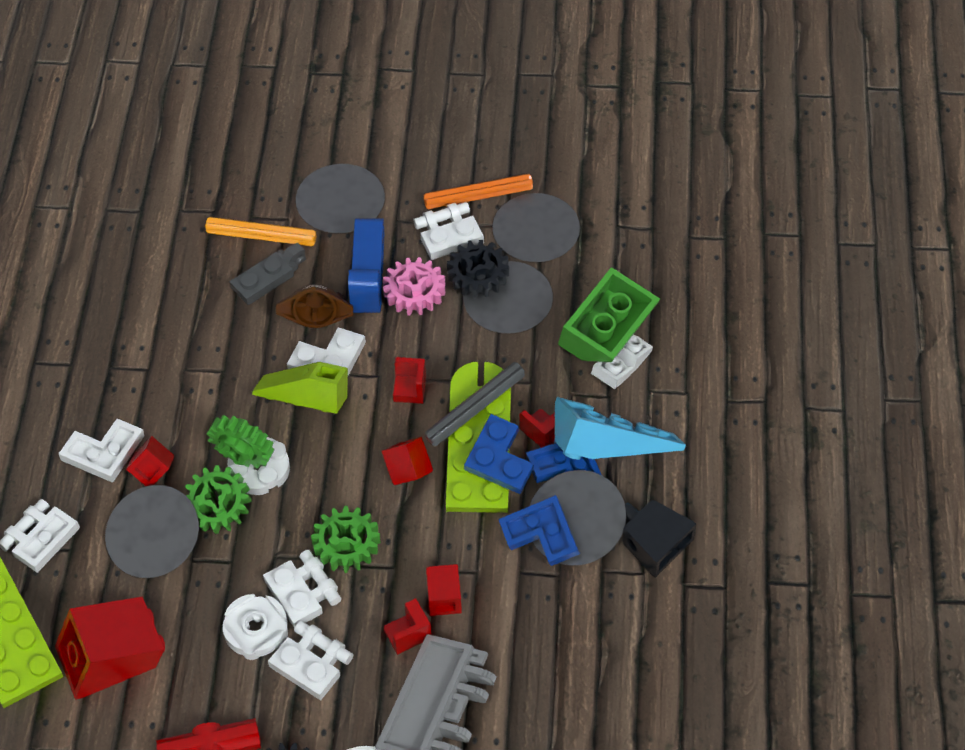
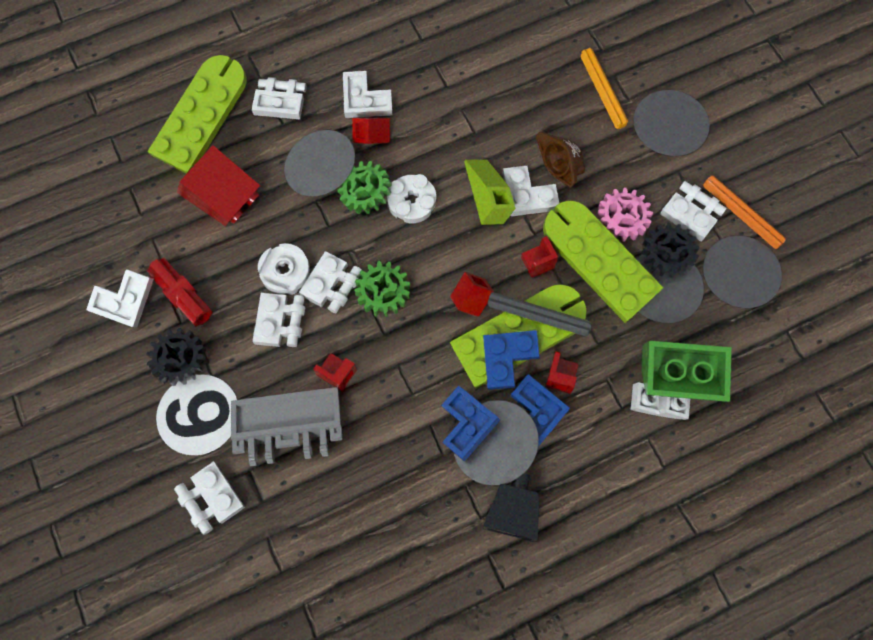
camera: 60 degrees right, 15 degrees up
bright green gear [207,415,275,468] -> none
dark grey hinge [229,243,306,305] -> none
blue beam [348,218,385,313] -> none
red panel [426,564,462,616] -> none
medium azure wedge [555,397,686,460] -> none
none -> lime plate [543,201,663,323]

